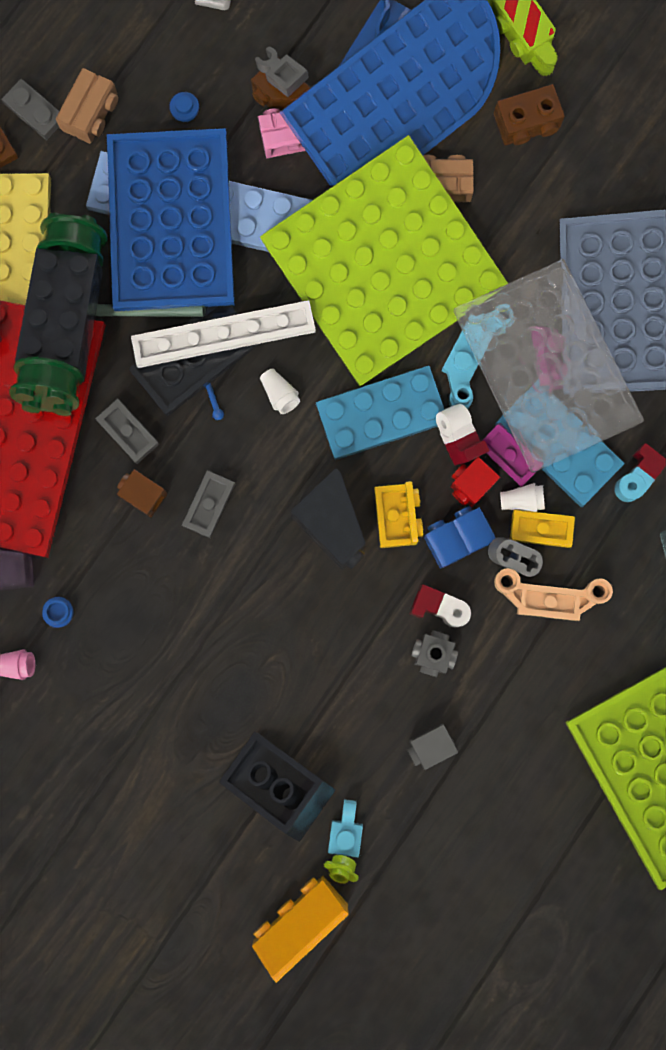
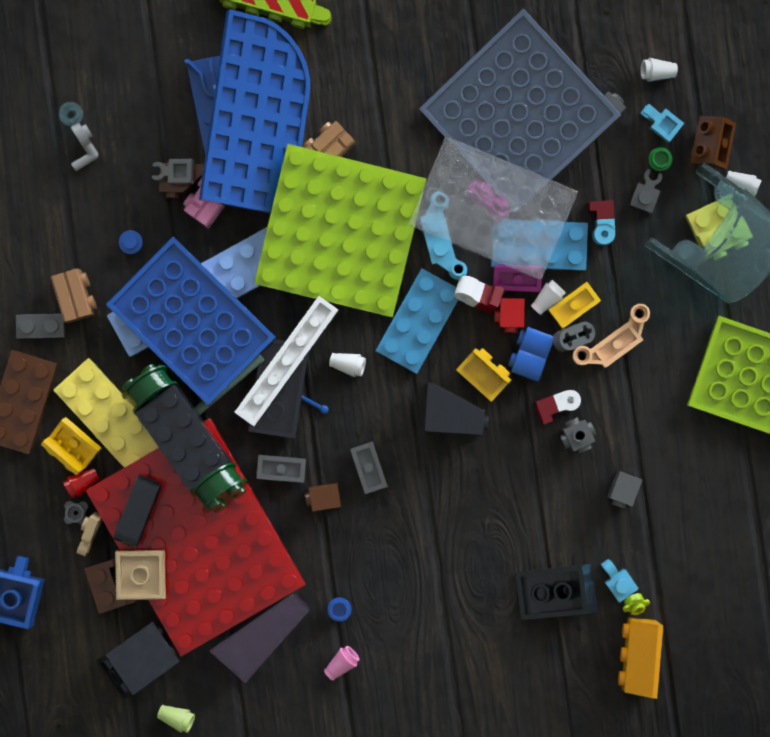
camera: 45 degrees left, 5 degrees up
reddish brown brick [494,84,565,146] -> none

